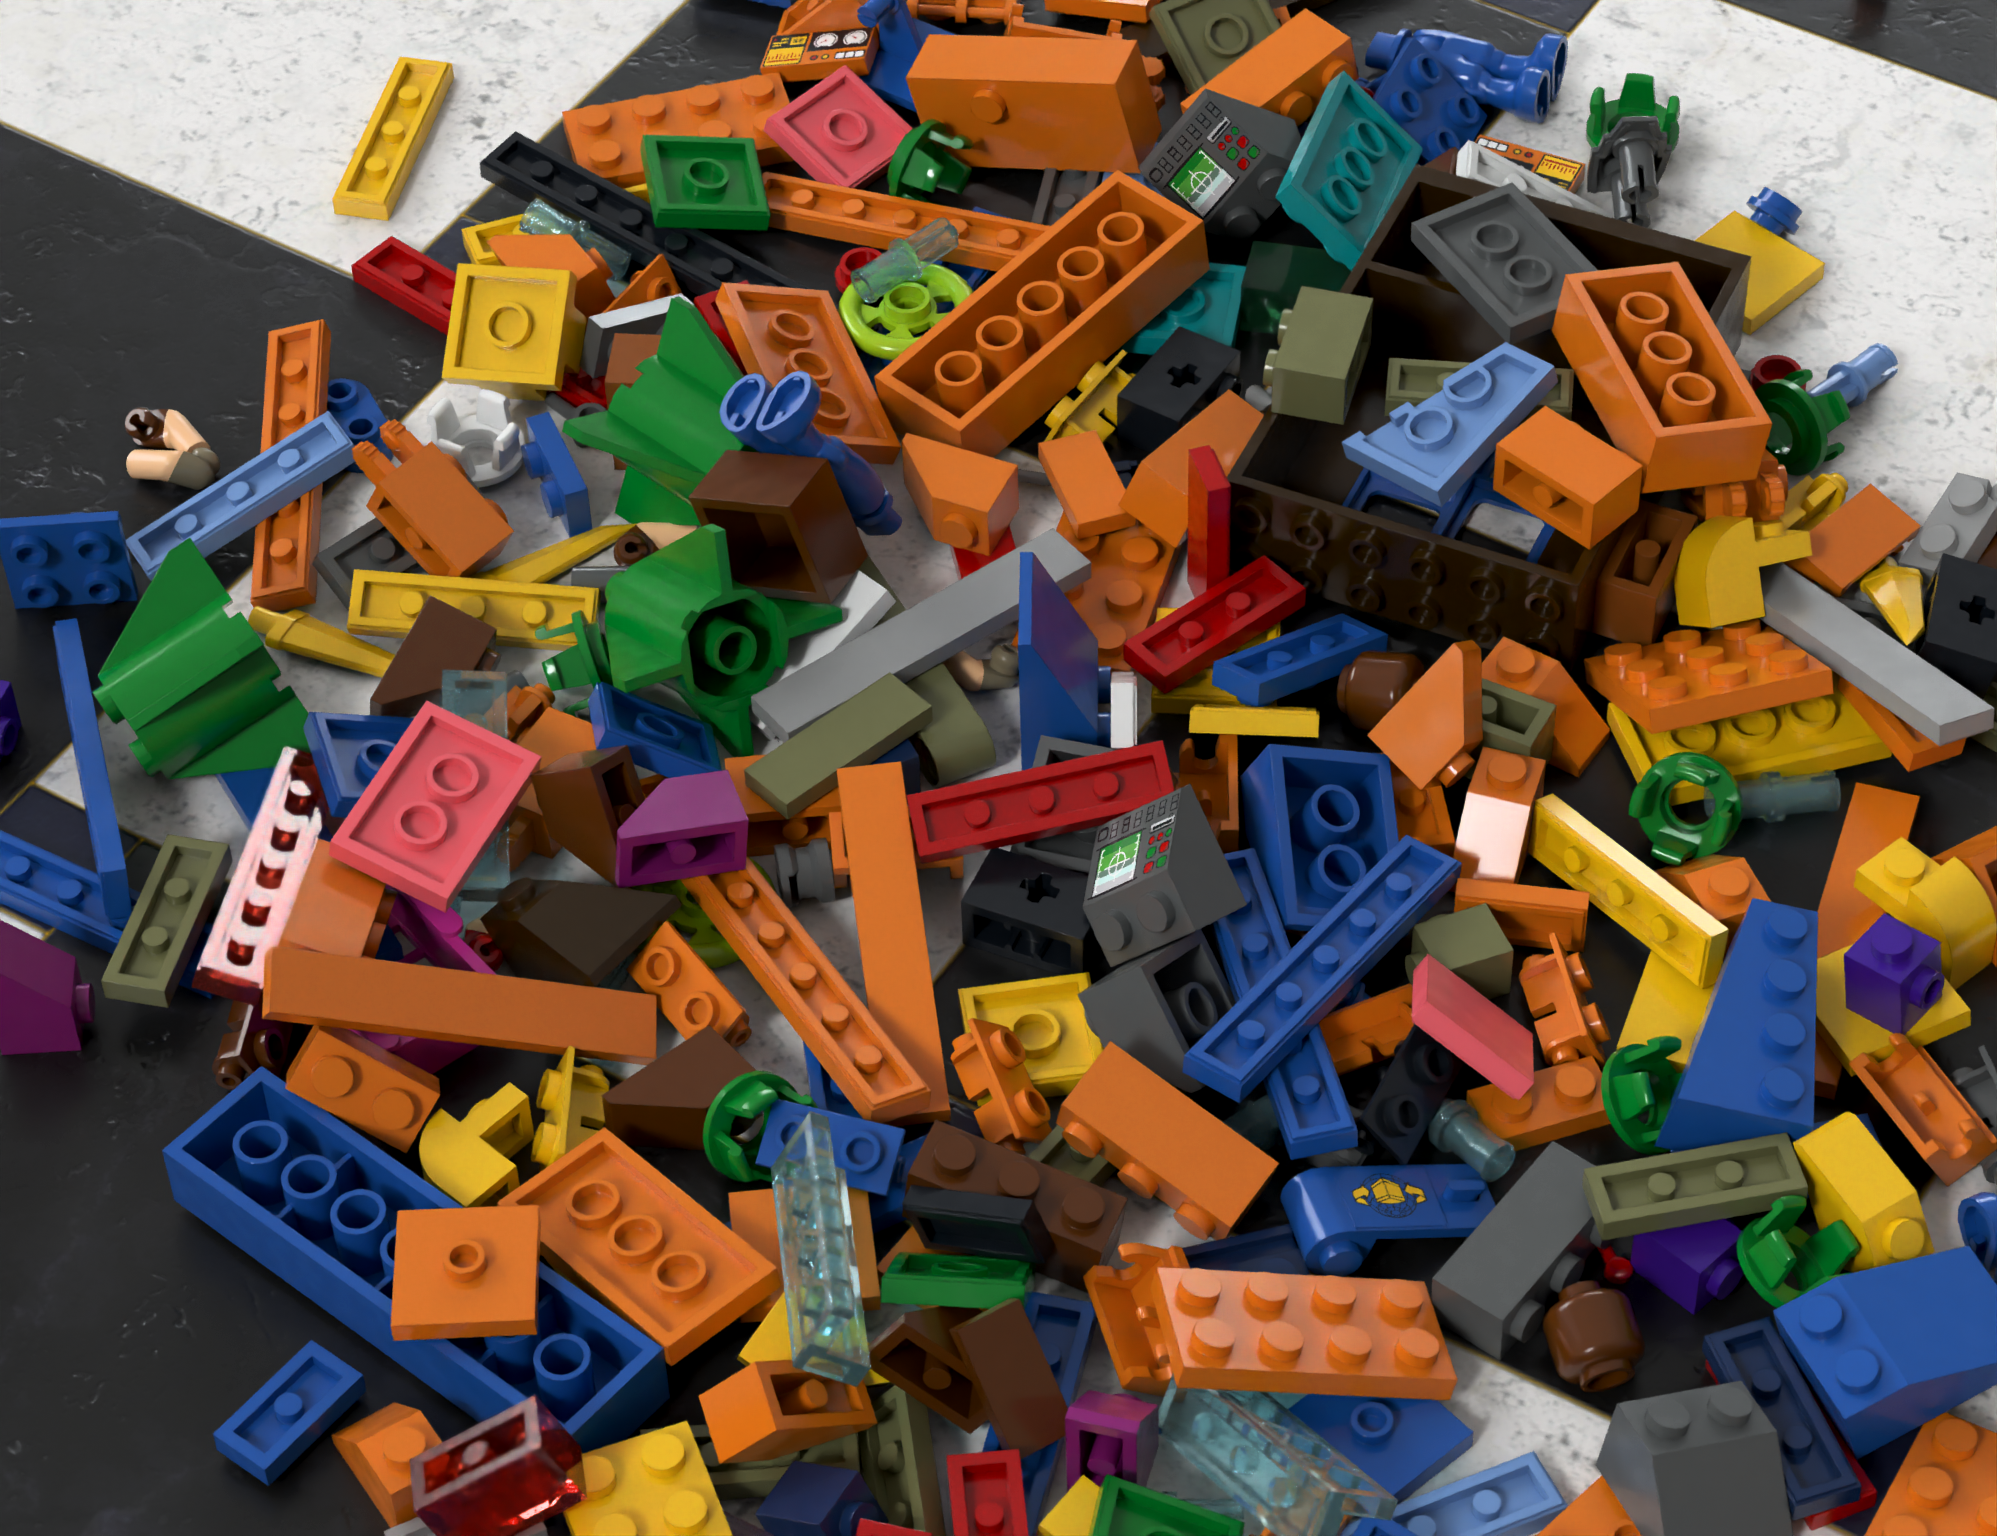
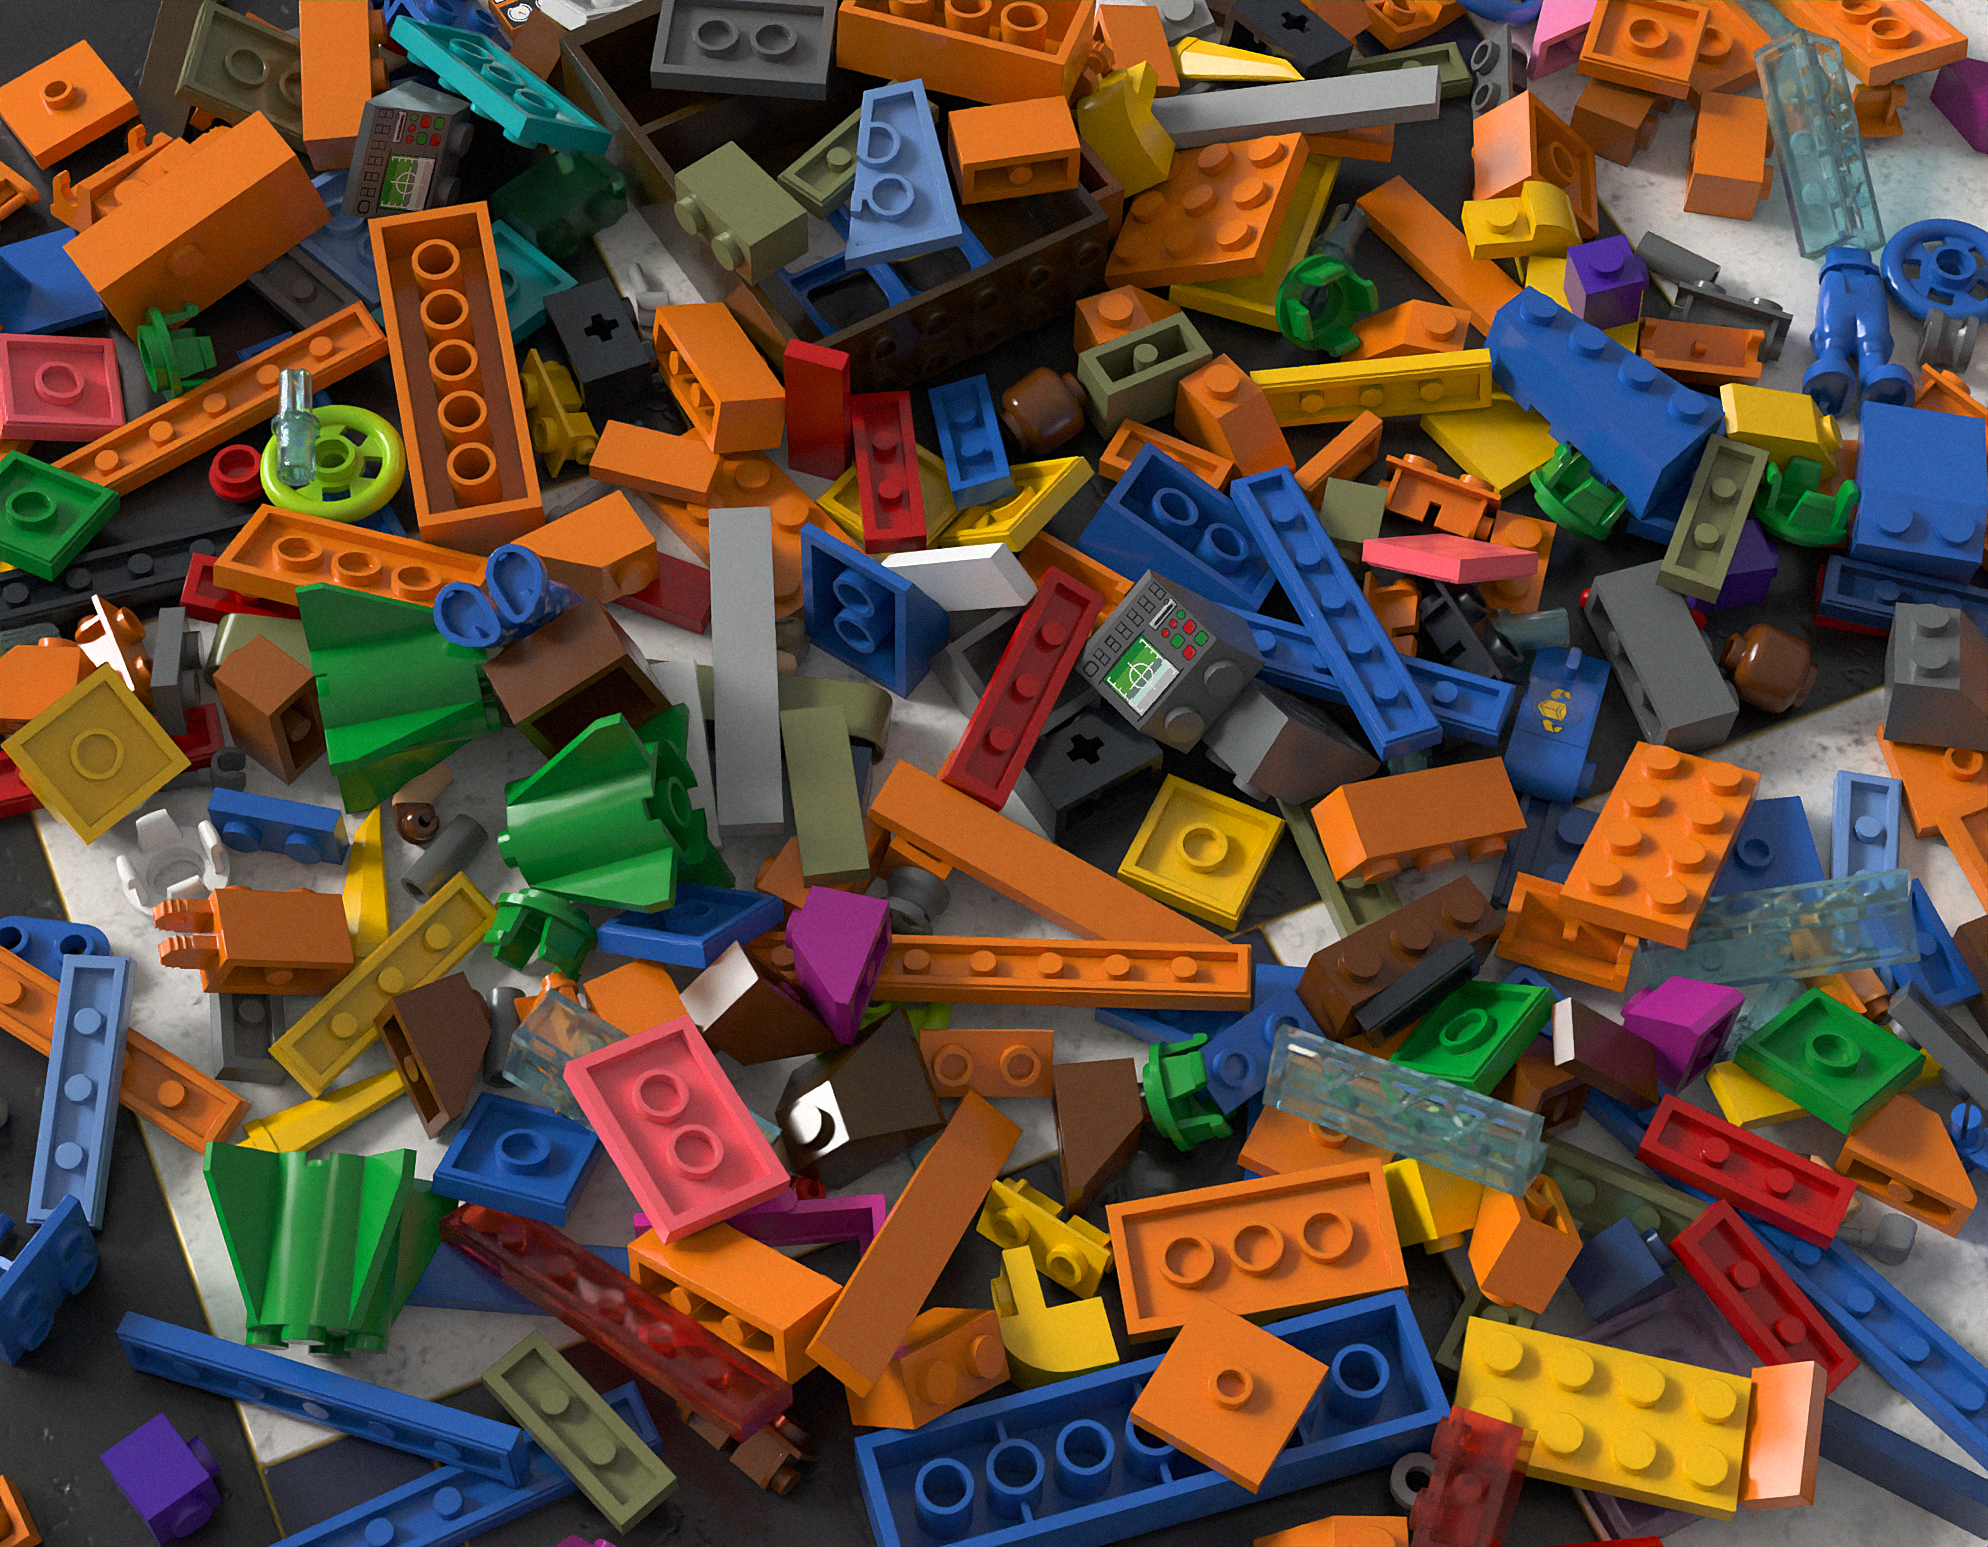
camera: 60 degrees left, 10 degrees up
orange hinge [950,1018,1052,1155] -> none
orange slope [1367,640,1483,790] -> none

